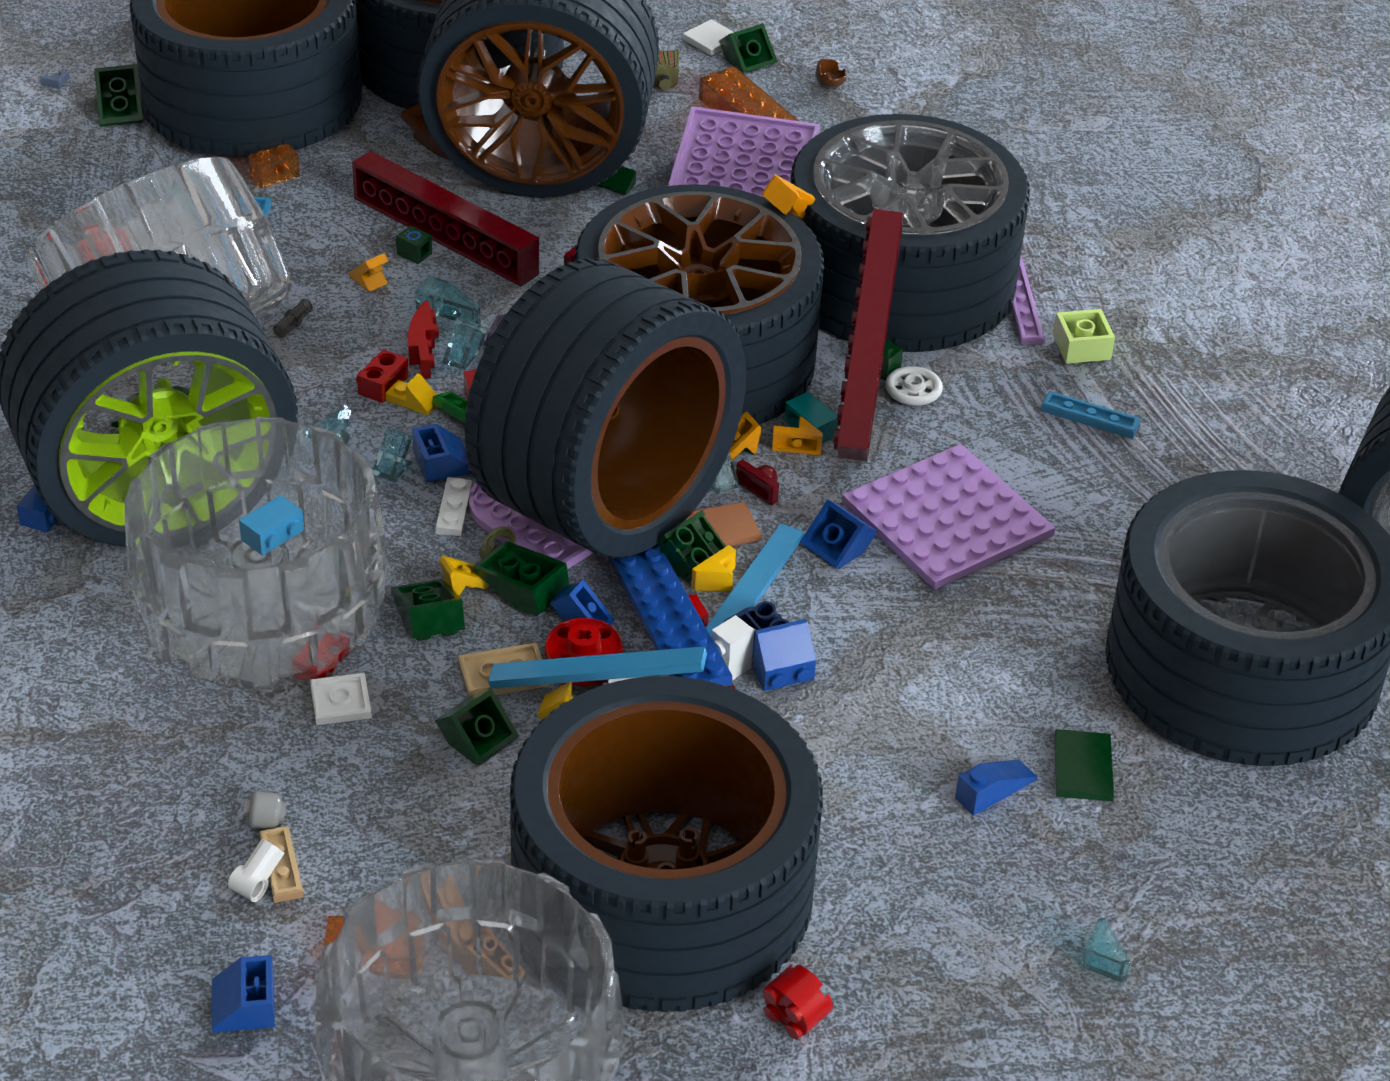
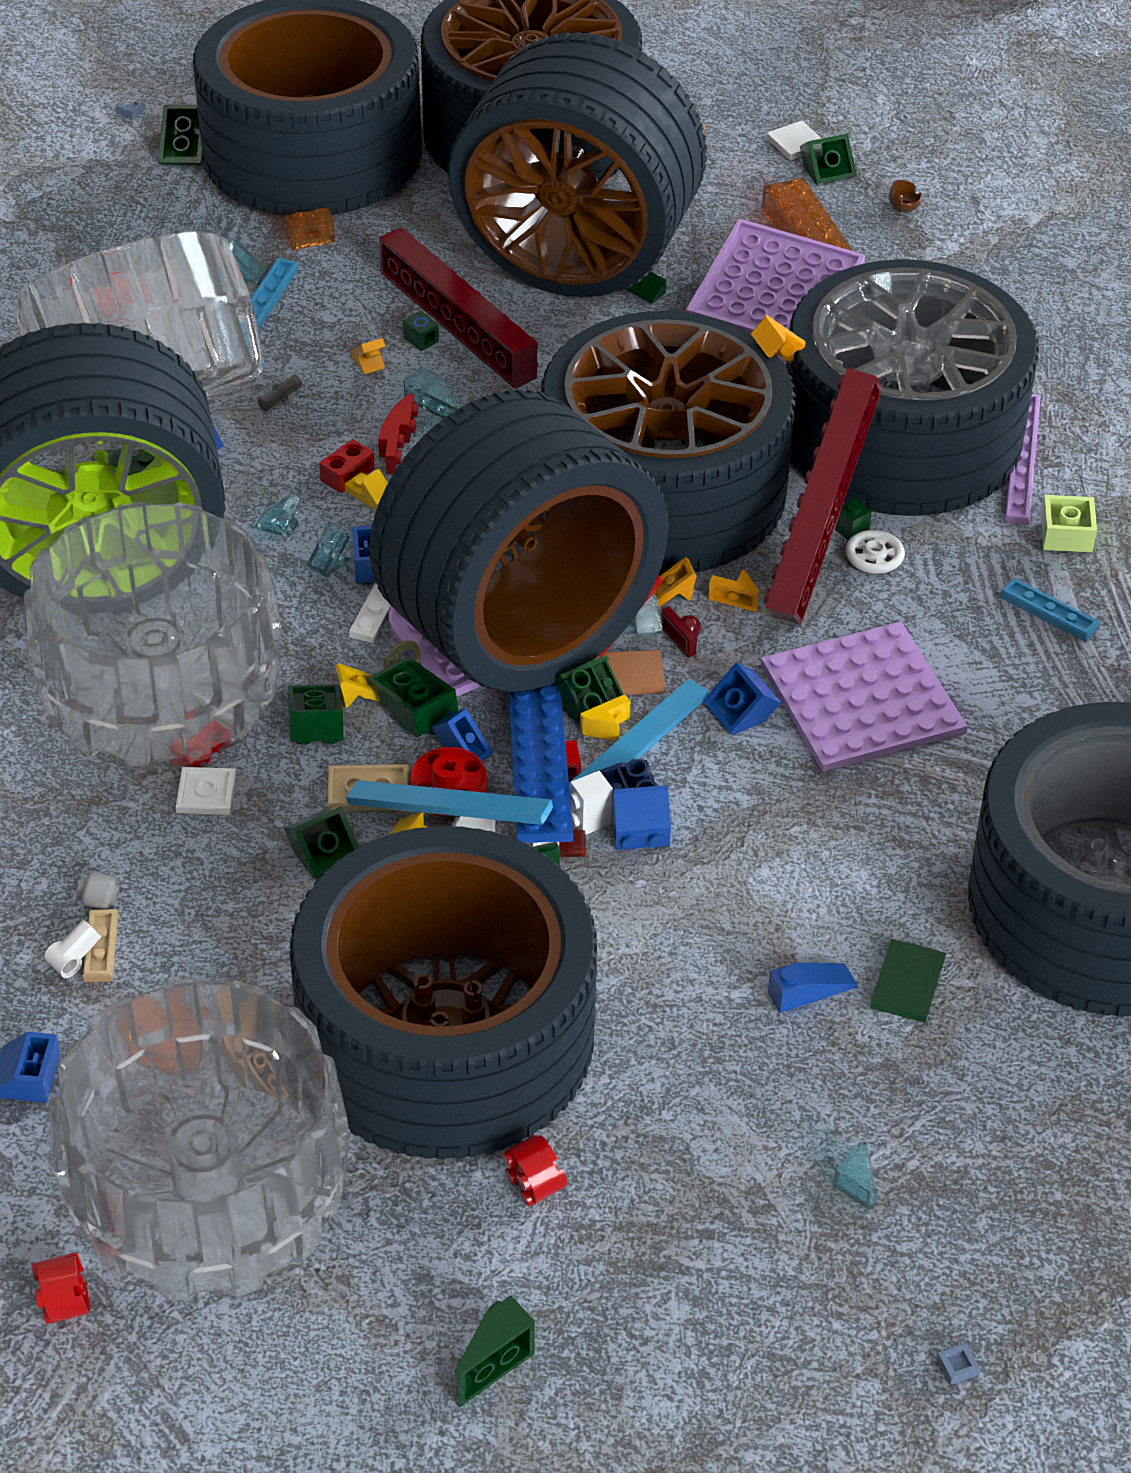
camera: 15 degrees right, 5 degrees up
dark azure brick [239,495,304,556] -> none
olive torso [653,50,679,90] -> none
teal brick [784,392,839,443] -> none

